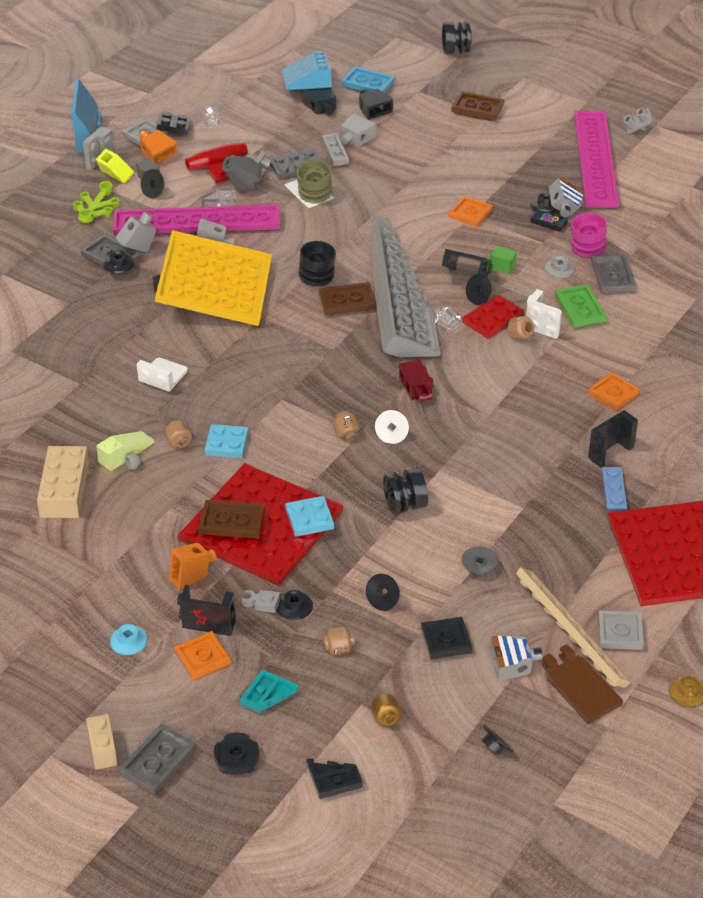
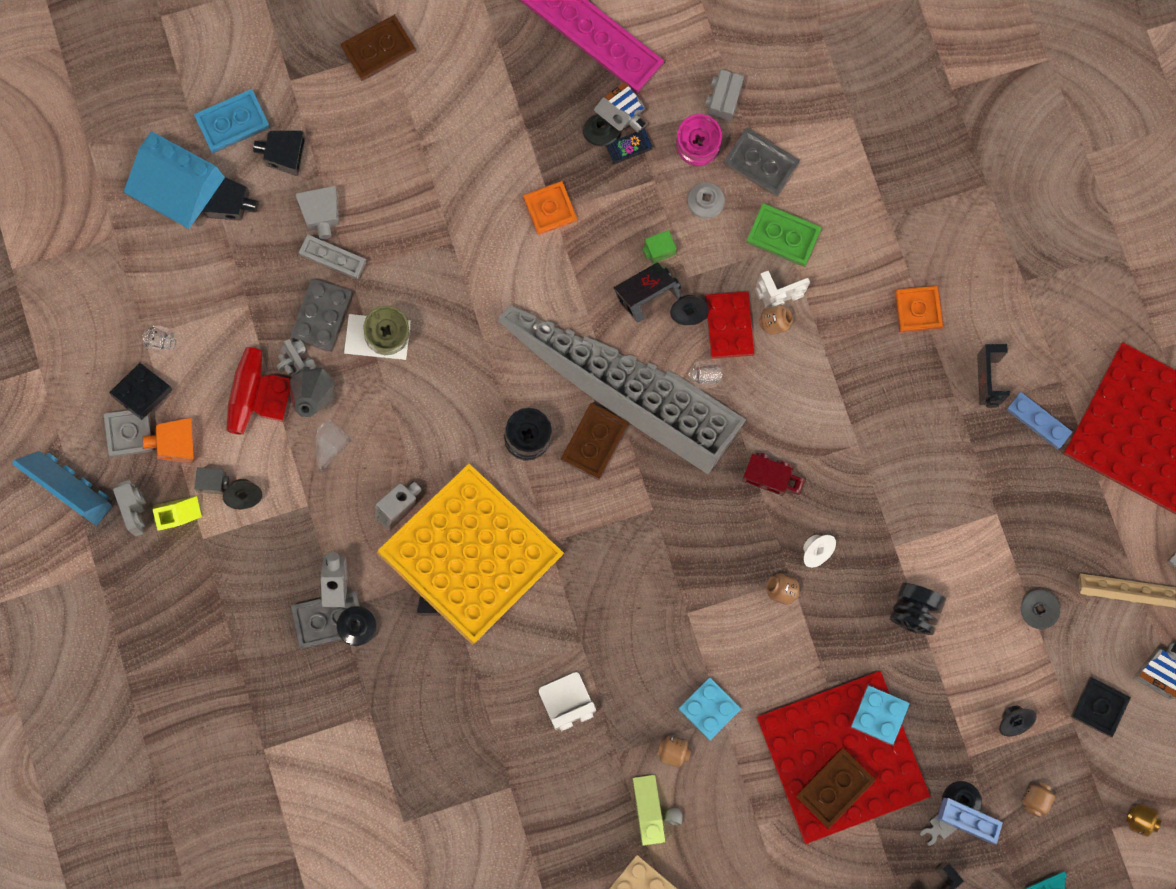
camera: 55 degrees left, 35 degrees up
lime plant [73,181,120,223] -> none
dark pink plate [113,204,280,235] -> none
orange torso [169,543,217,590] -> none
none -> light grey brick [705,70,744,121]
none -> medium blue plate [937,798,1003,844]

